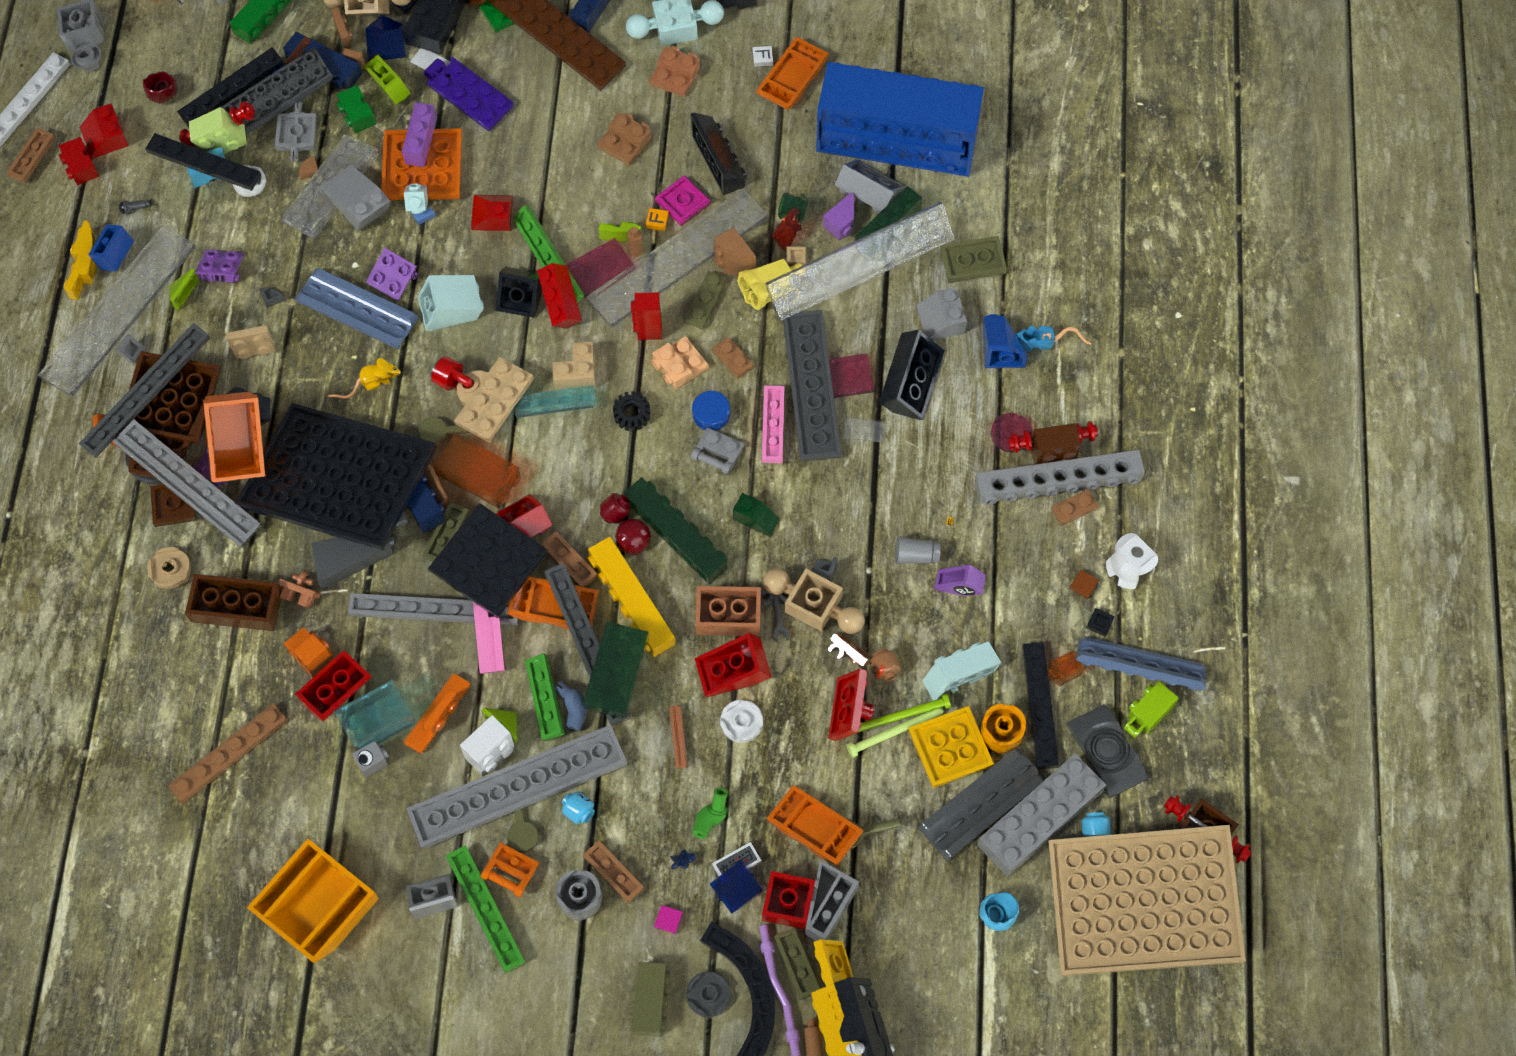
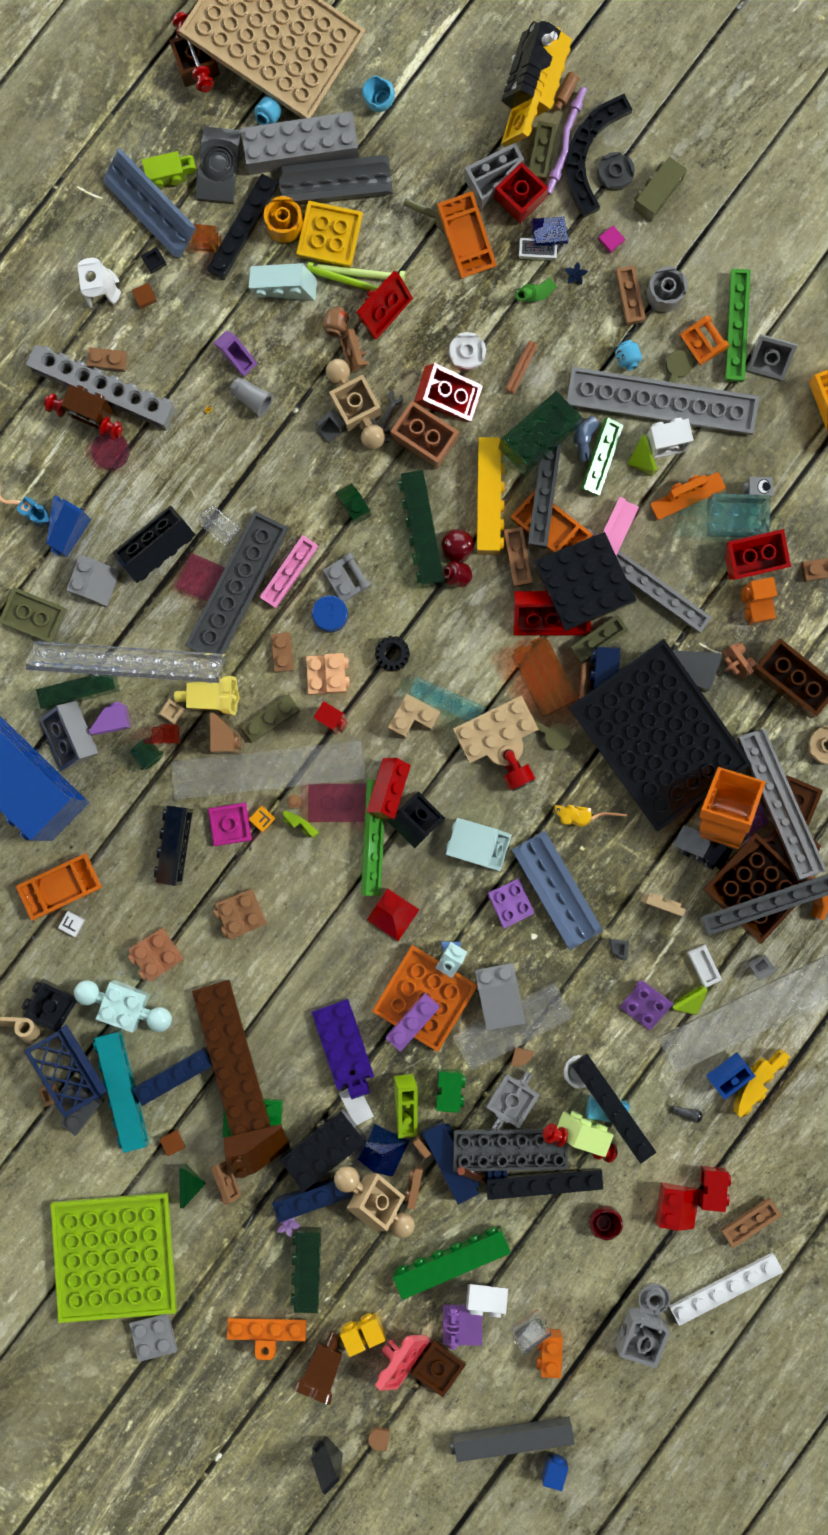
camera: 145 degrees left, 20 degrees up
none -> white tile [687,944,722,987]

